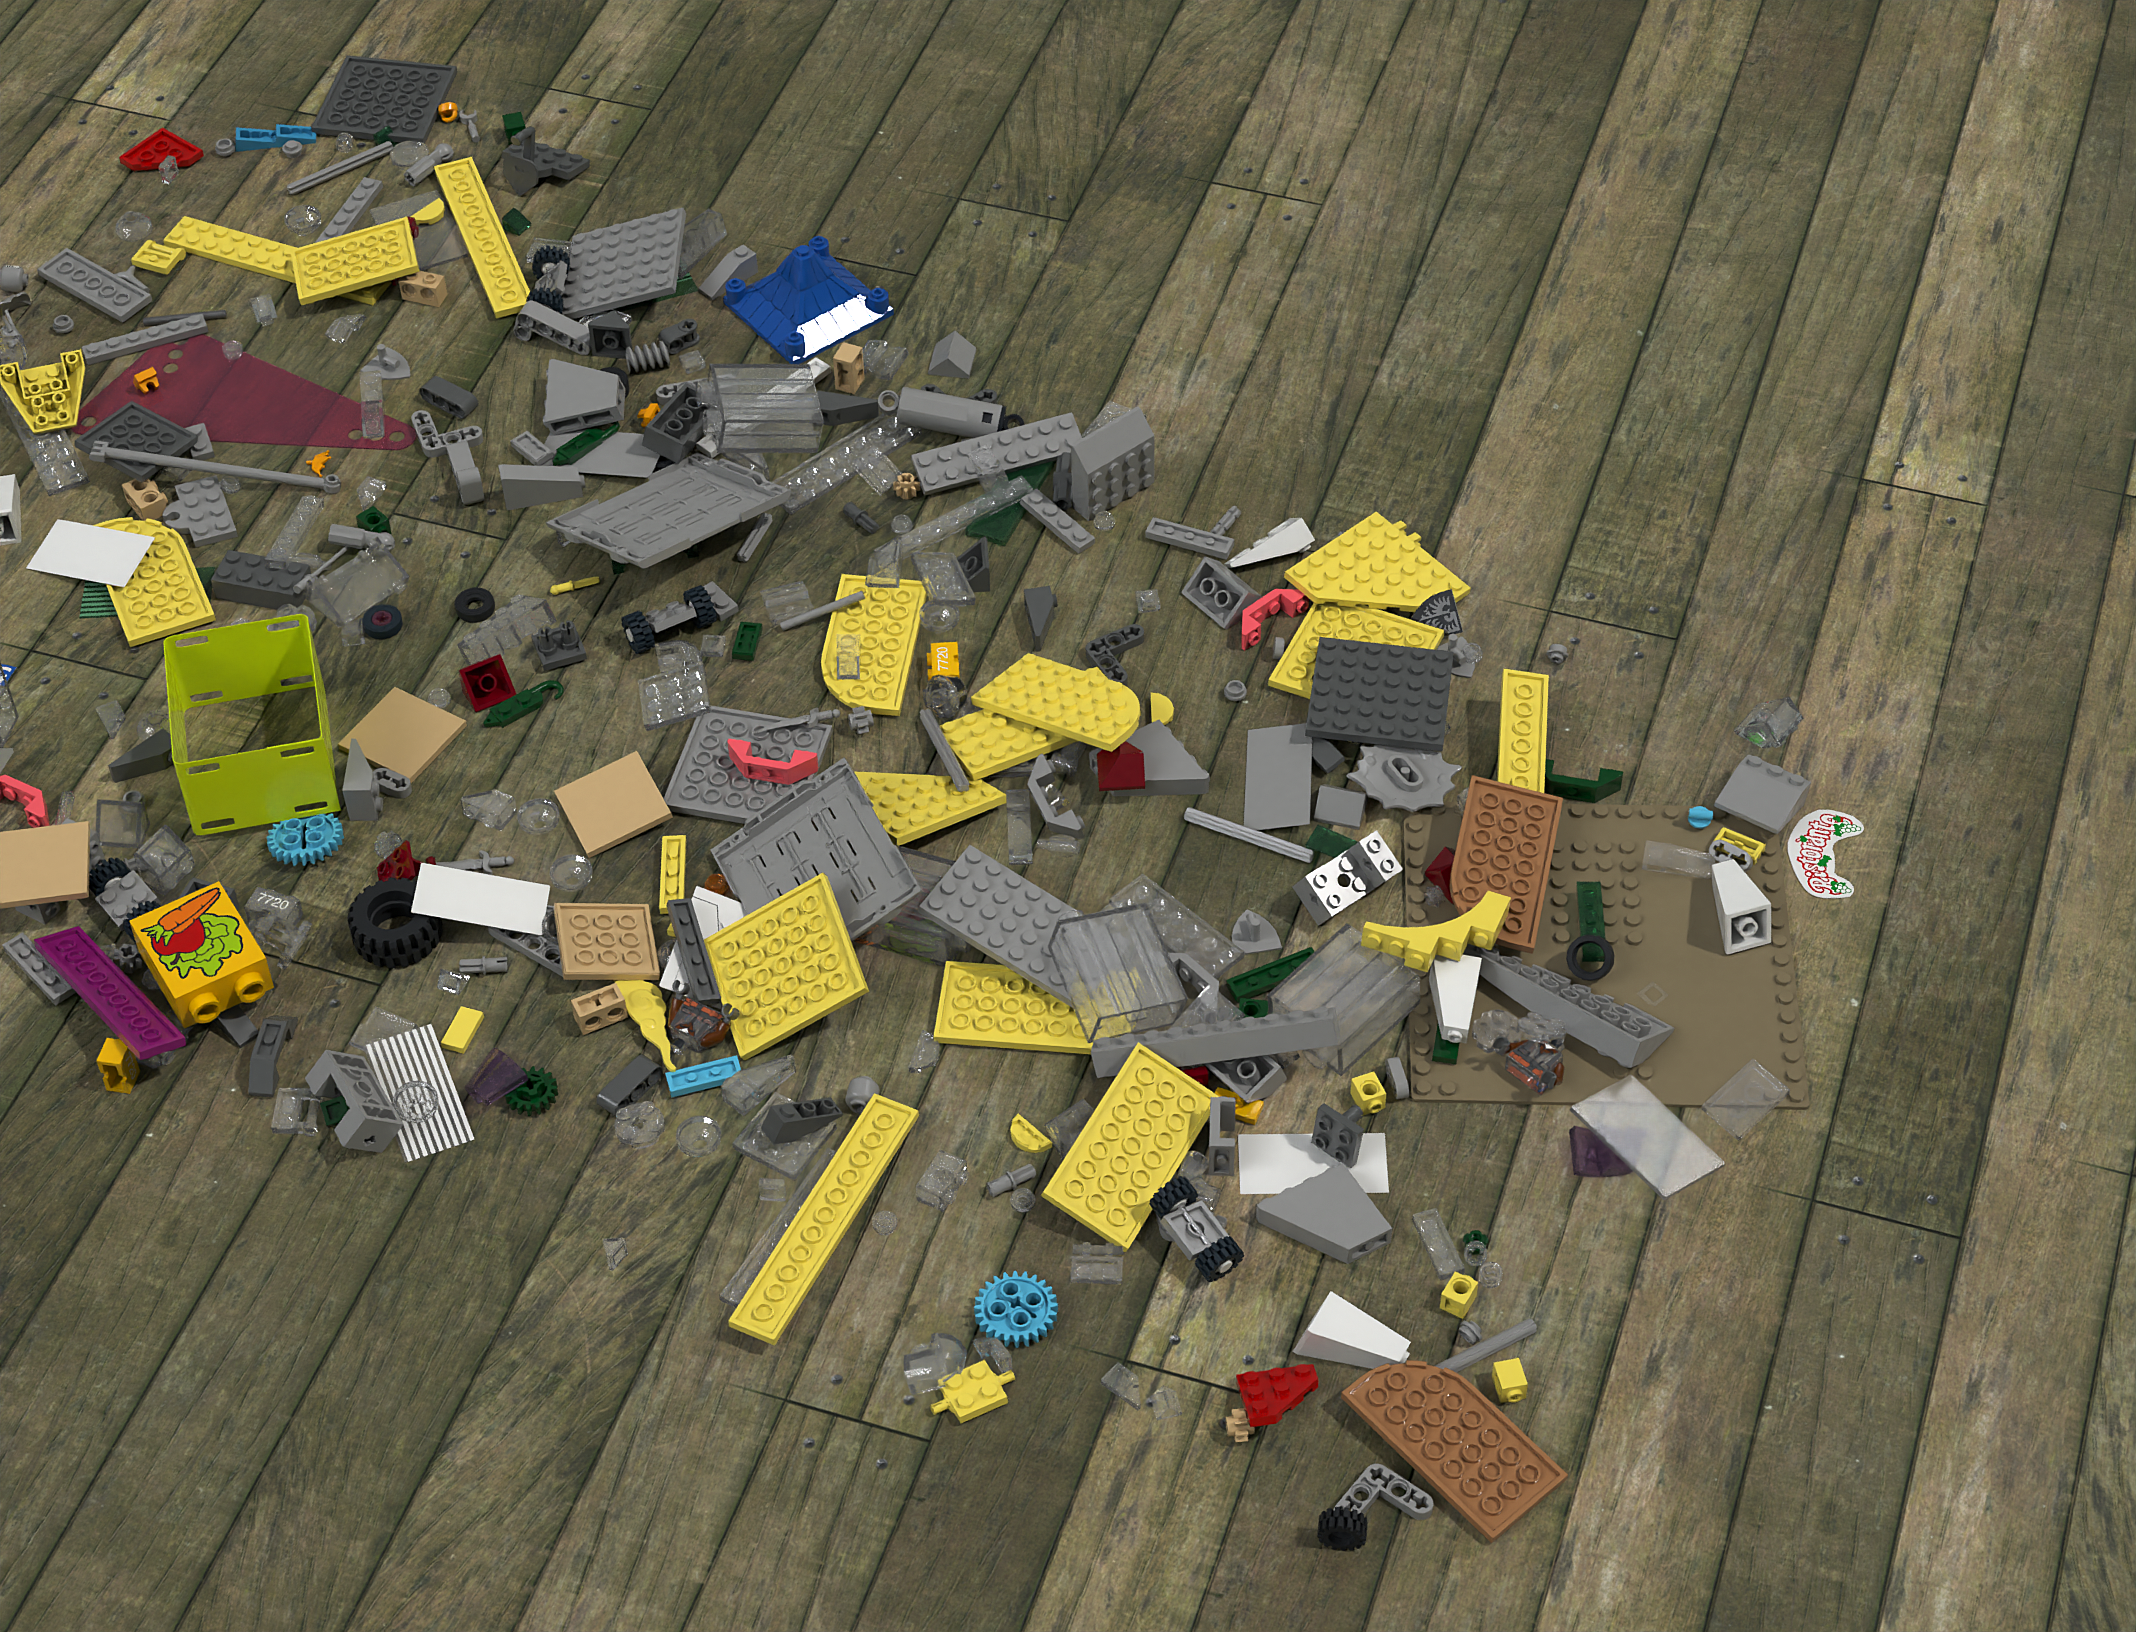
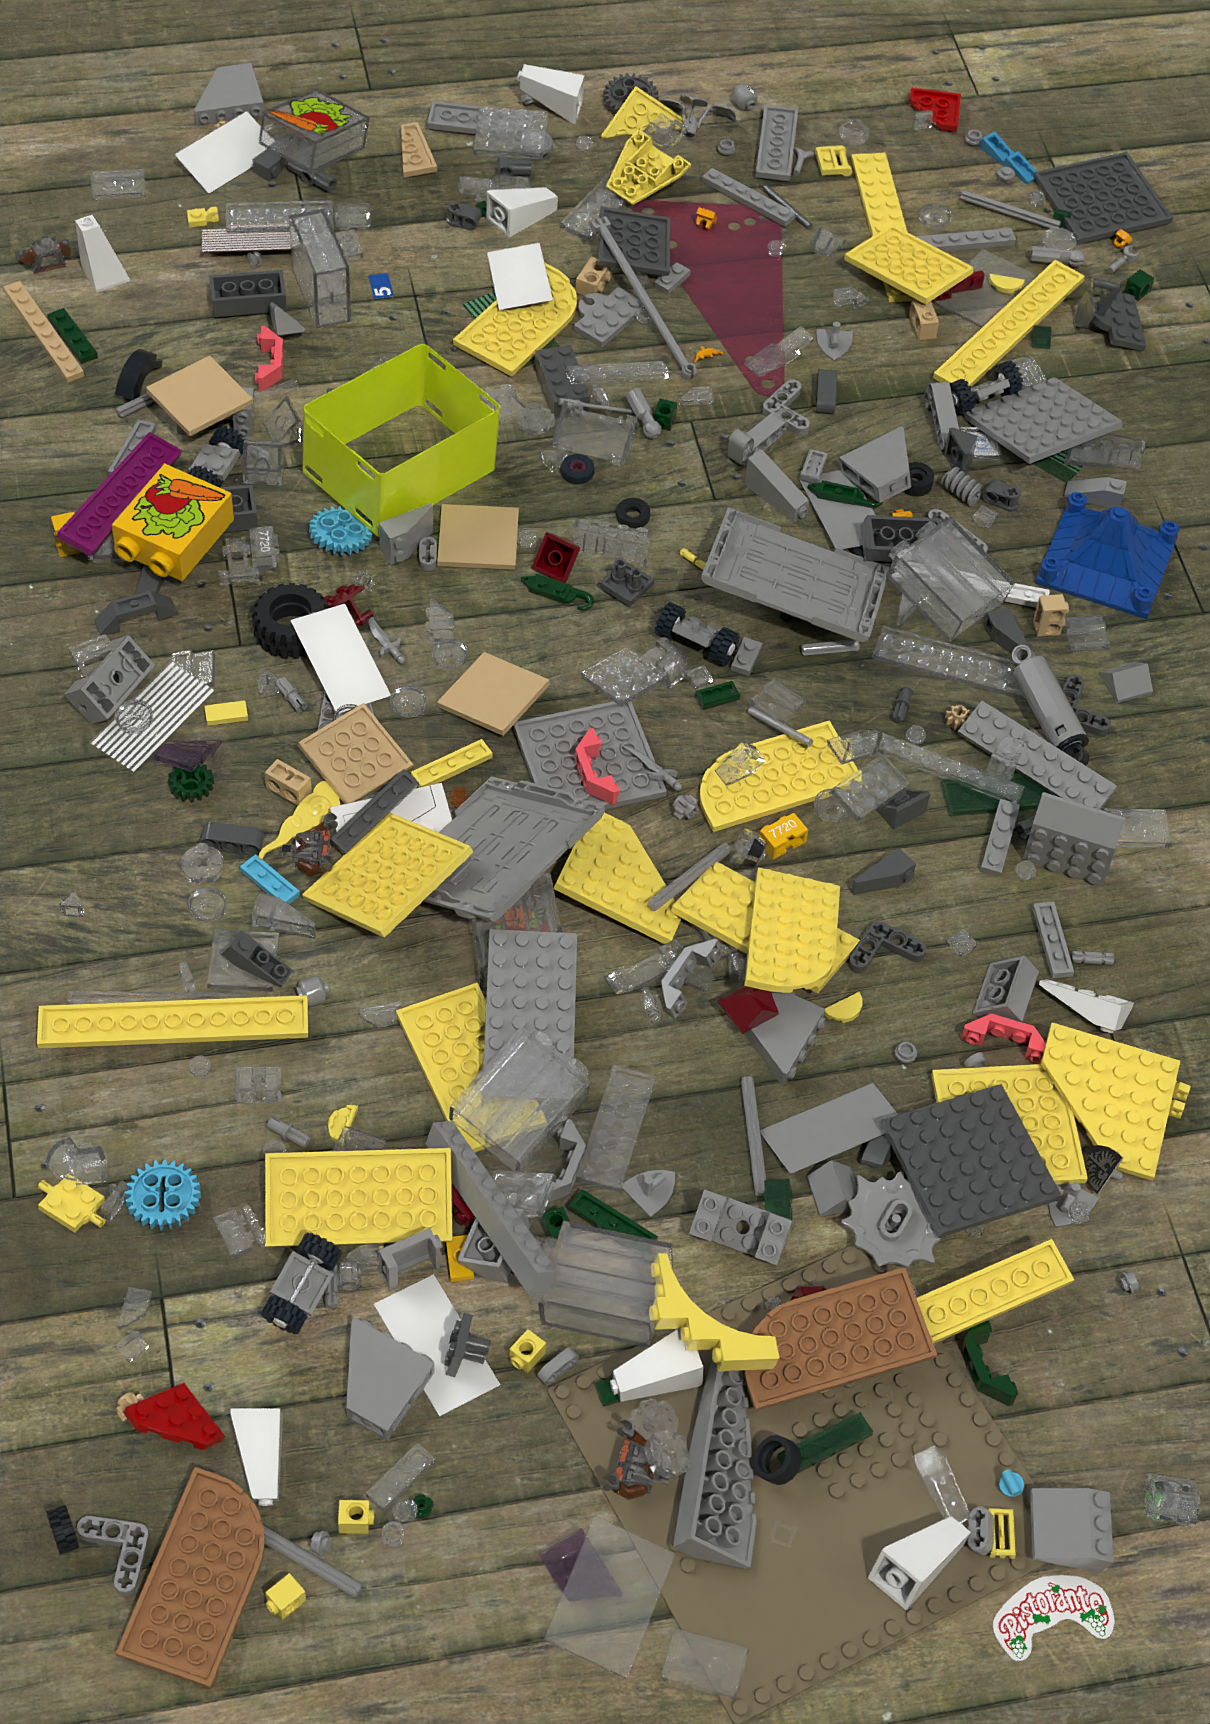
camera: 55 degrees right, 5 degrees up
clear plate [852,445,903,496] -> none

